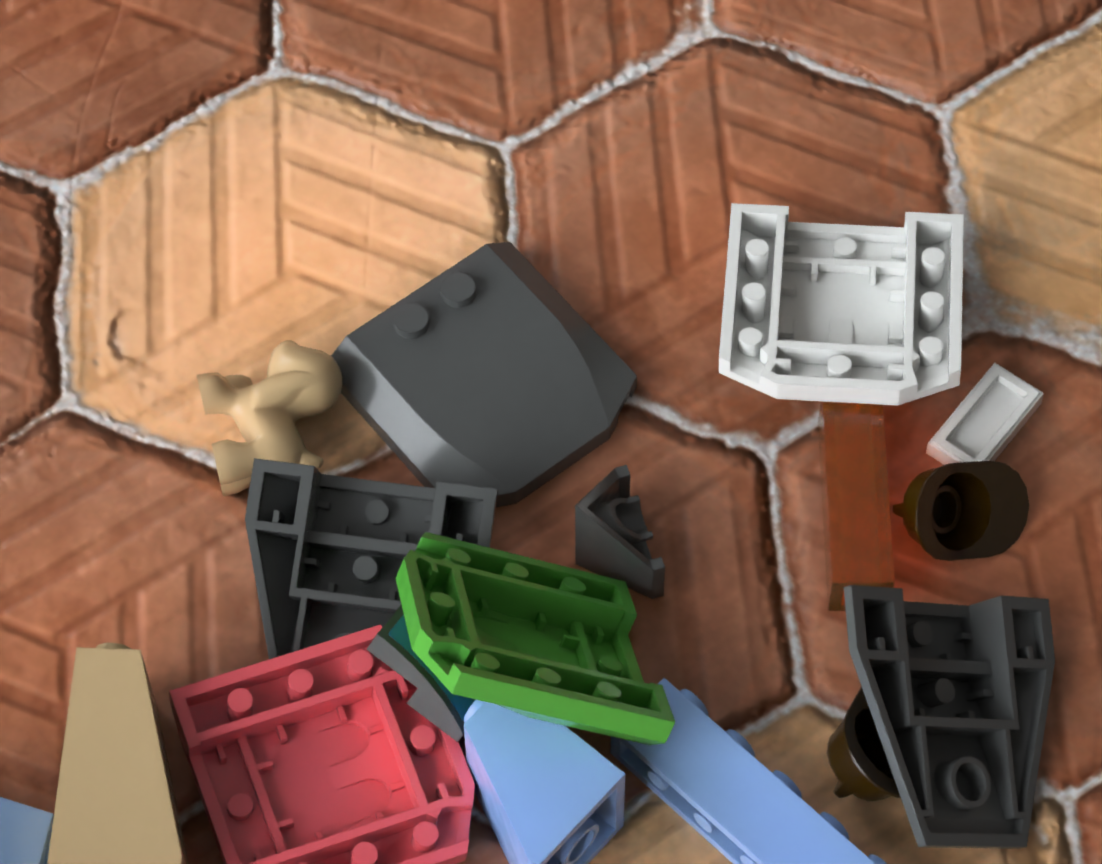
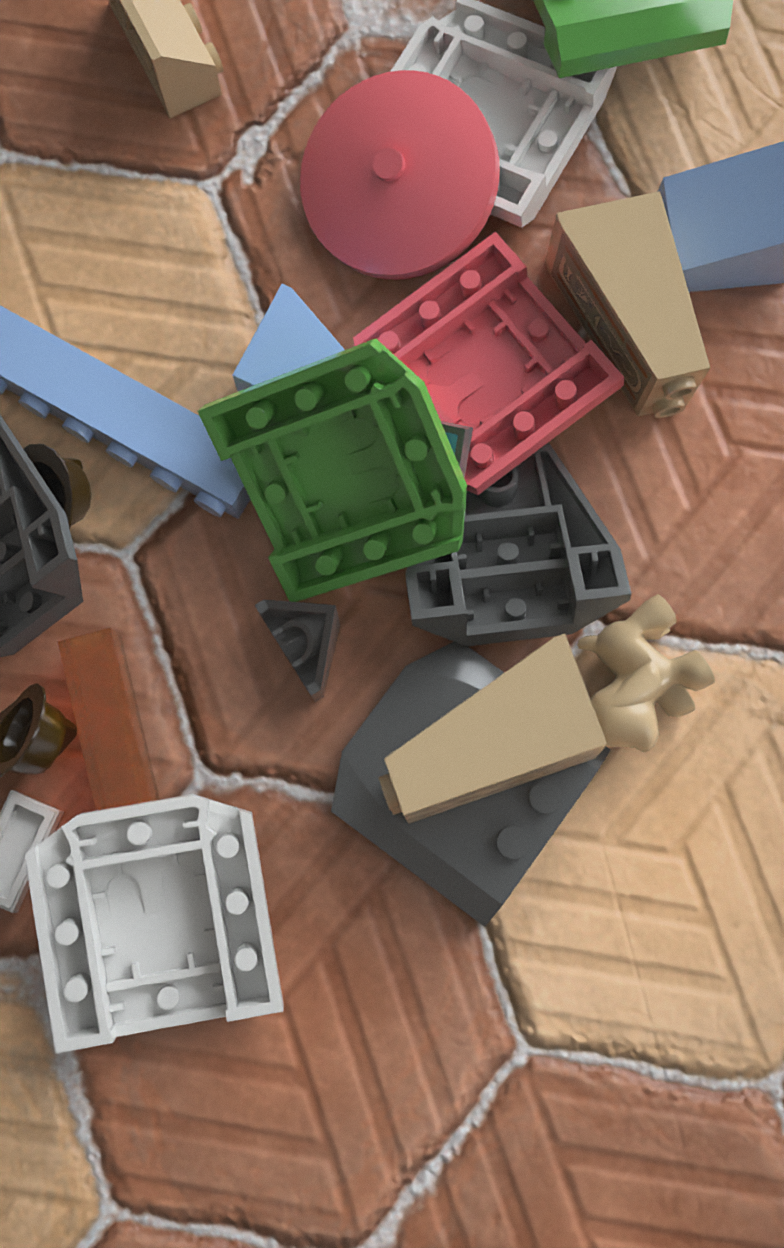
camera: 165 degrees right, 20 degrees up
none -> tan slope [379,634,607,824]

